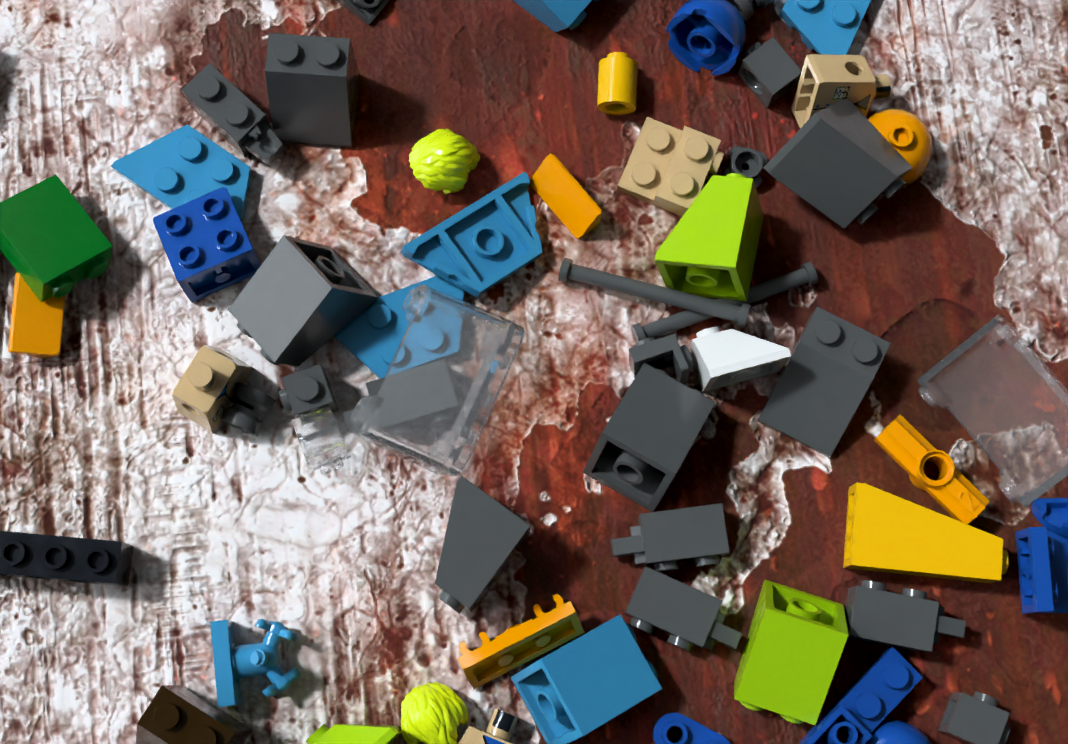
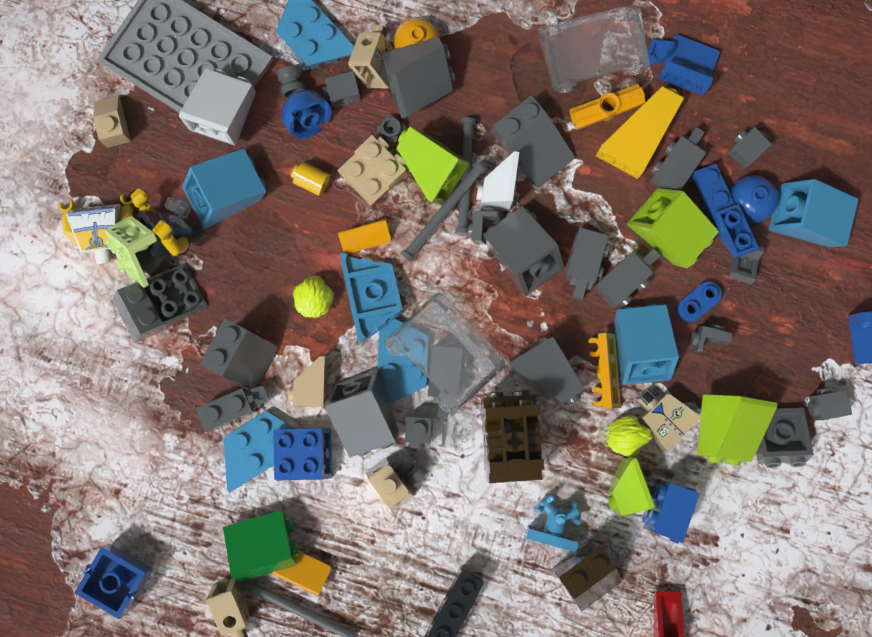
camera: 70 degrees left, 5 degrees up
none -> tan slope [289,356,327,407]
none -> dark brown piece [480,390,545,483]

